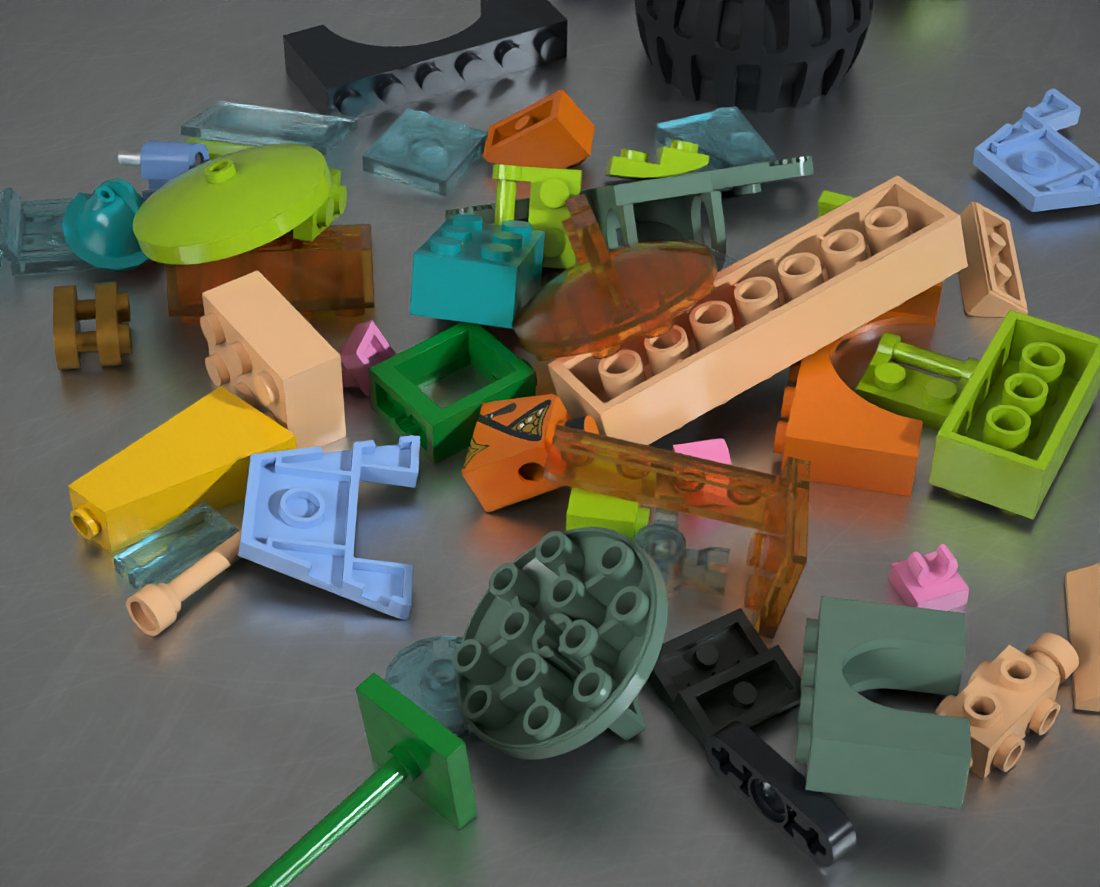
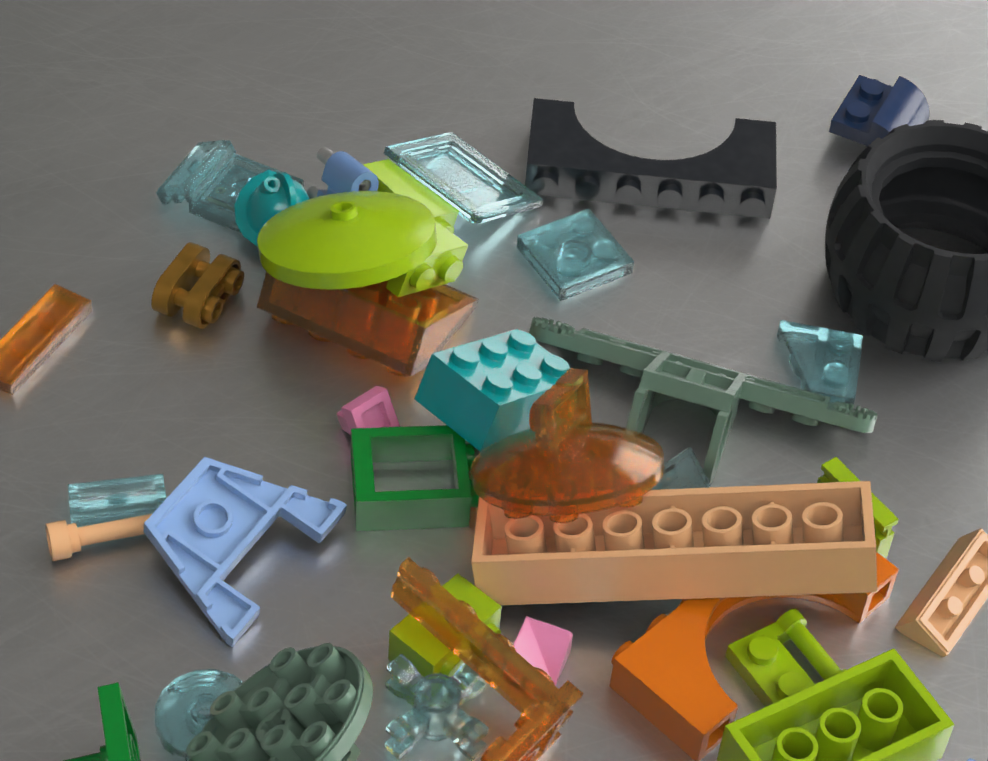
camera: 30 degrees right, 5 degrees up
yellow slope [68,386,297,553] -> none
light nougat brick [200,270,346,449] -> none
orange torso [461,394,599,513] -> none
orange slope [483,89,595,169] -> none
lime plate [492,164,582,269] -> none
lime slope [605,140,709,180] -> none

